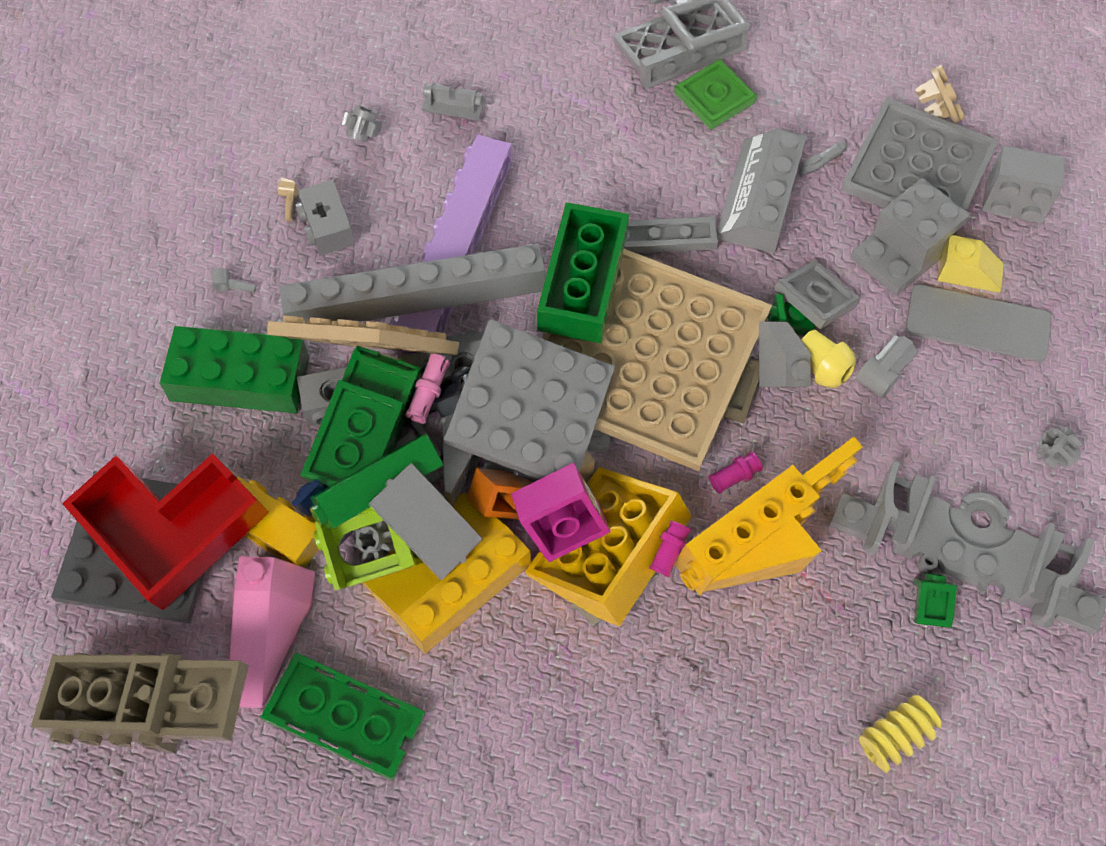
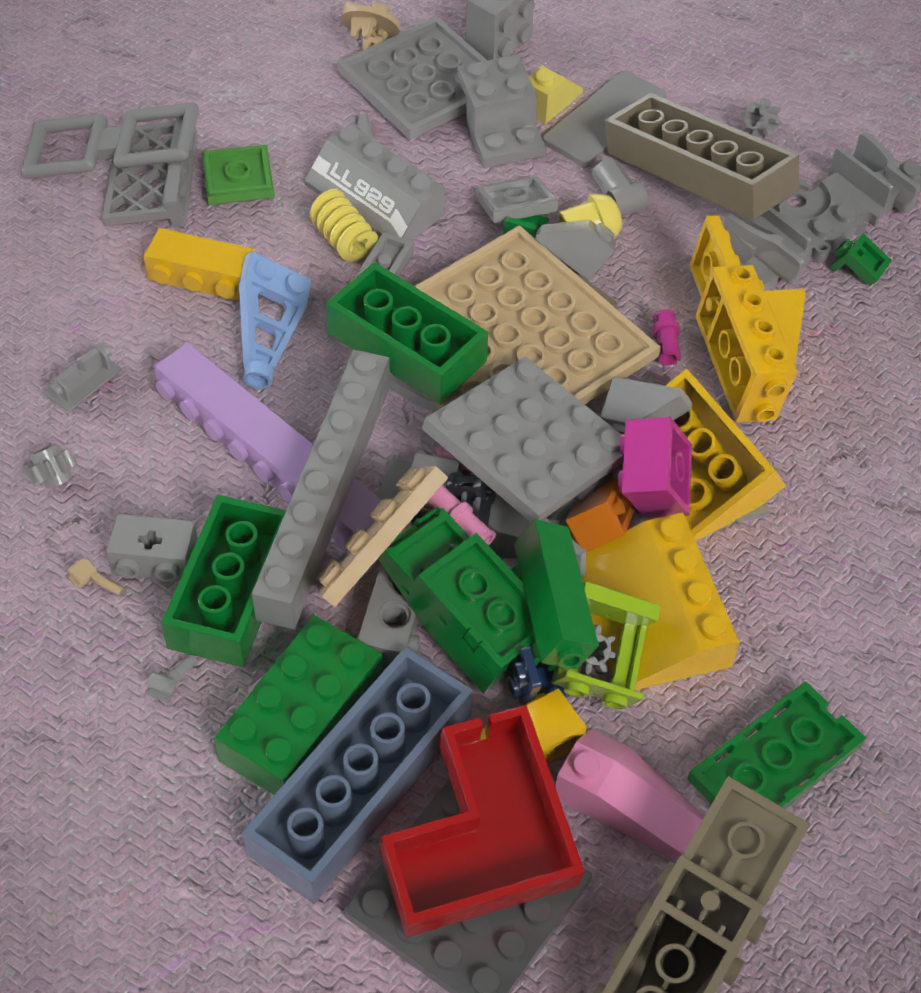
camera: 65 degrees left, 10 degrees down
light grey piece [368,463,482,580] -> none
dark pink pin [649,520,691,578] -> none
none -> yellow brick [144,228,257,301]
none -> green brick [161,494,286,668]
none -> light blue plate [239,250,311,389]
none -> sand blue brick [242,646,473,904]
none -> light yellow piece [310,189,378,262]
none -> light grey slope [600,377,693,434]
none -> dark tan brick [605,93,799,220]

